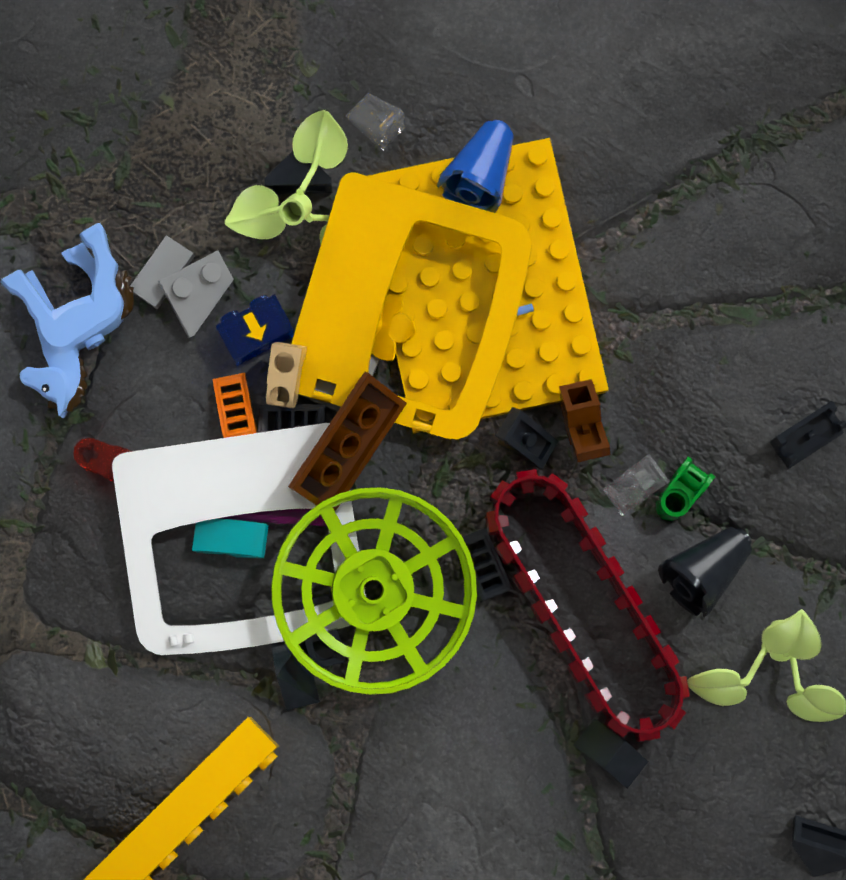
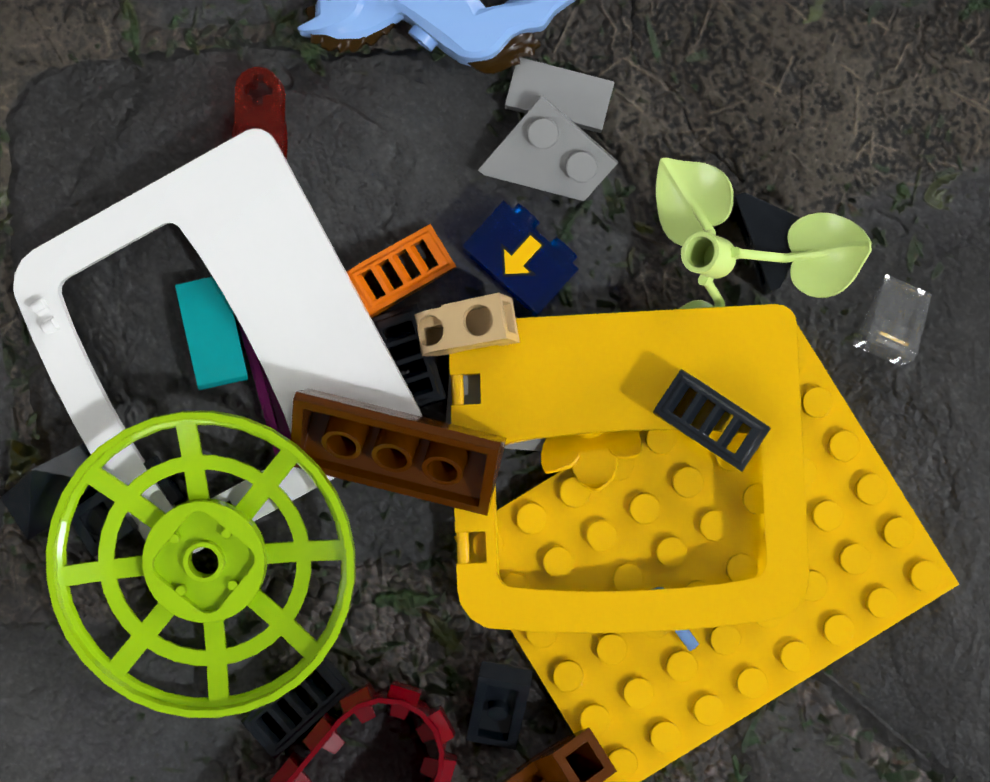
camera: 75 degrees right, 5 degrees up
blue cone [437,120,514,213] -> none
none -> black slope [653,369,771,472]

